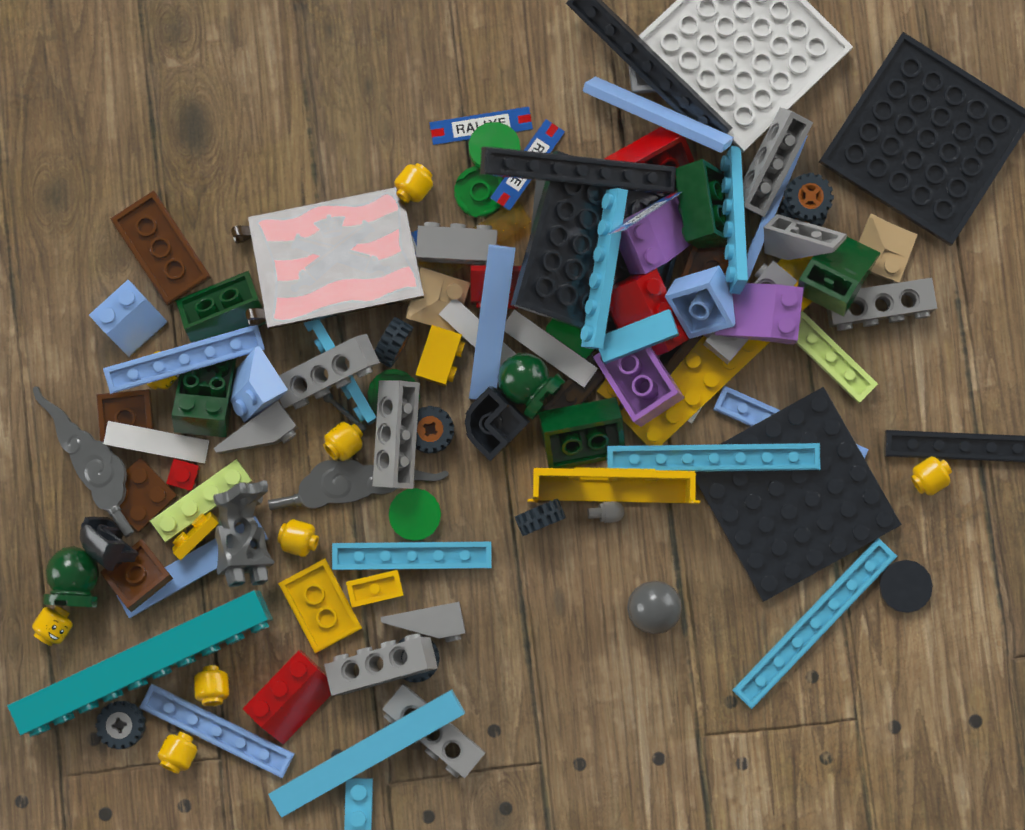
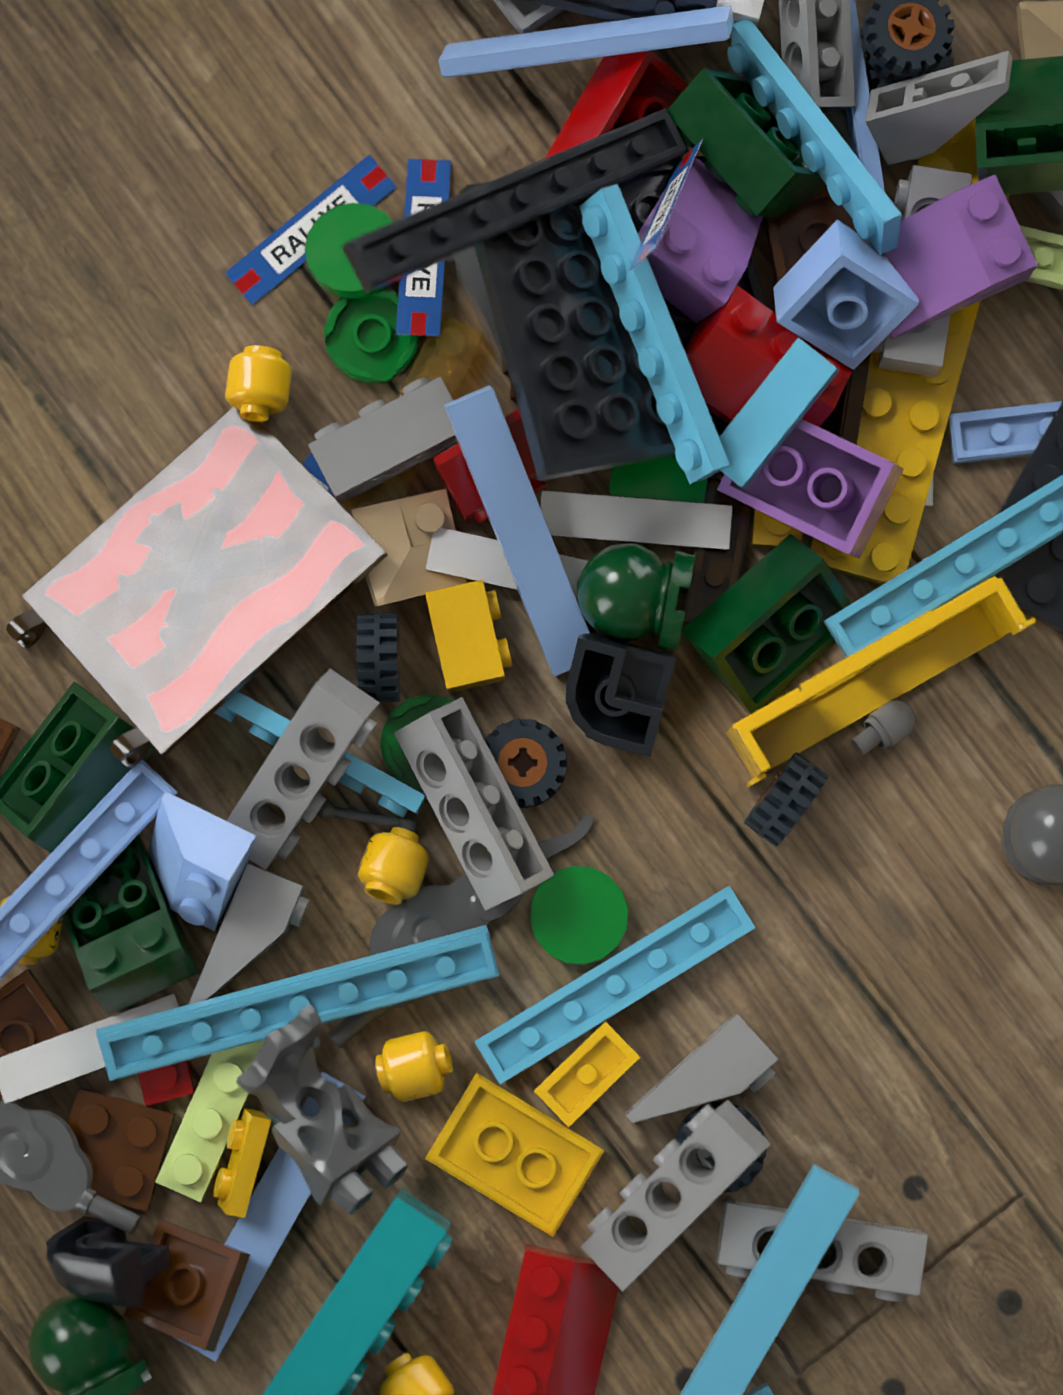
camera: 25 degrees left, 0 degrees up
none -> medium azure tile [96,925,500,1081]

